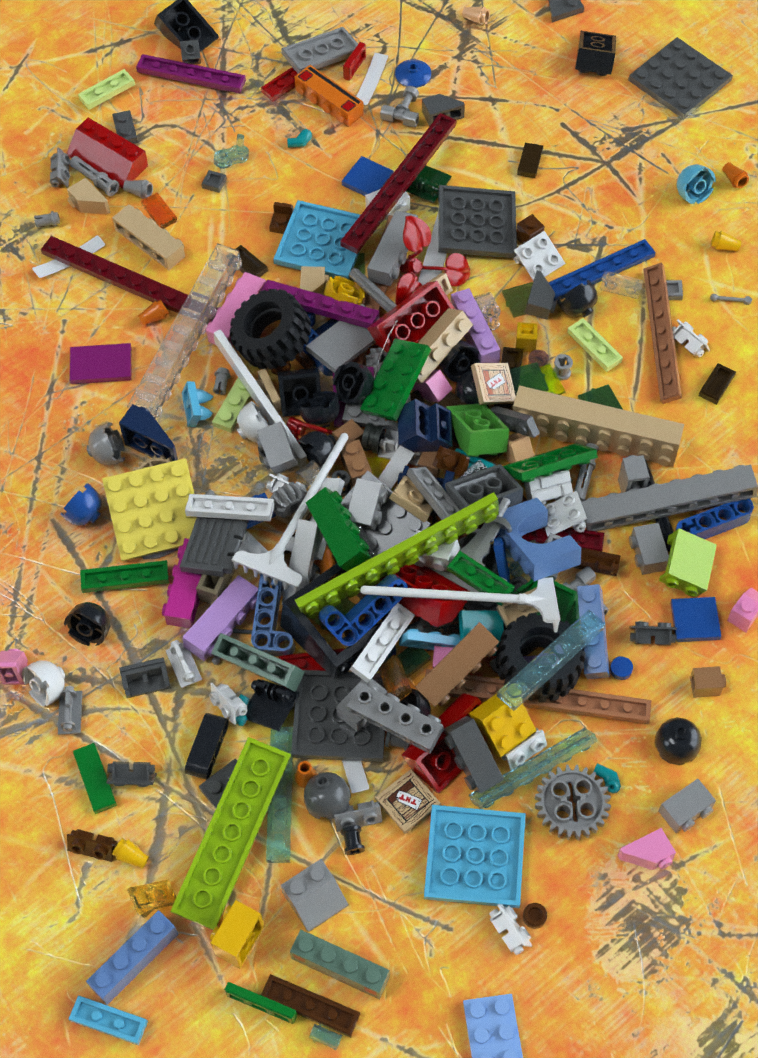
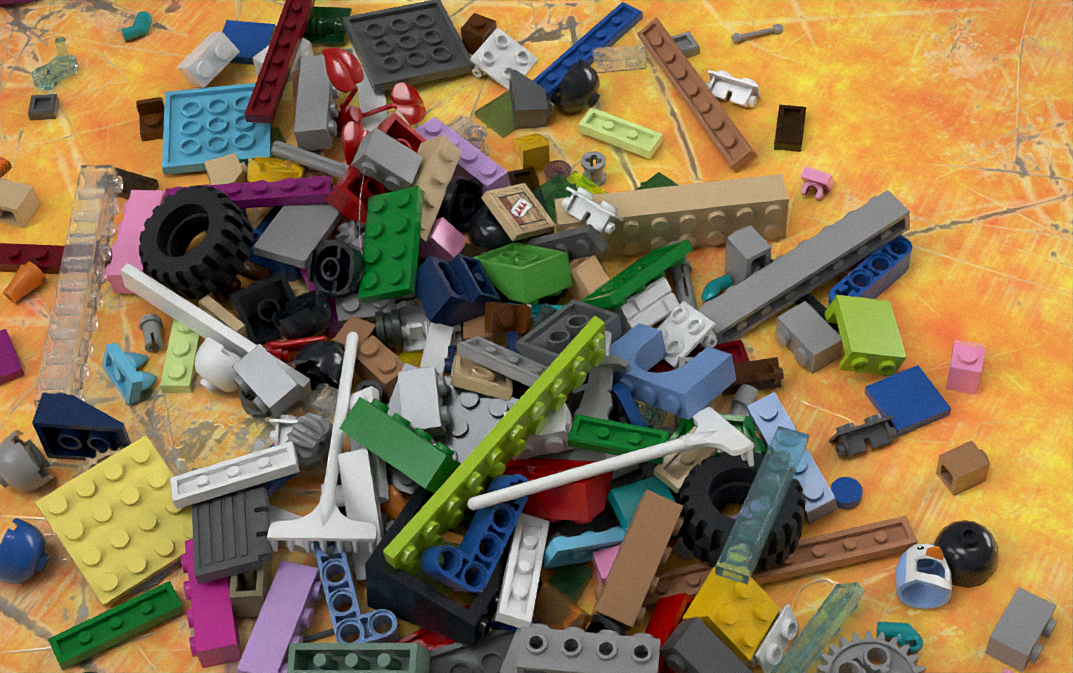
camera: 20 degrees left, 10 degrees down
none -> white brick [177,32,240,88]
none -> light grey brick [352,128,423,191]
none -> white hinge [562,186,623,235]
none -> teal arm [701,274,733,302]
none -> bright pink tile [801,166,834,201]
none -> light blue piece [895,544,952,609]

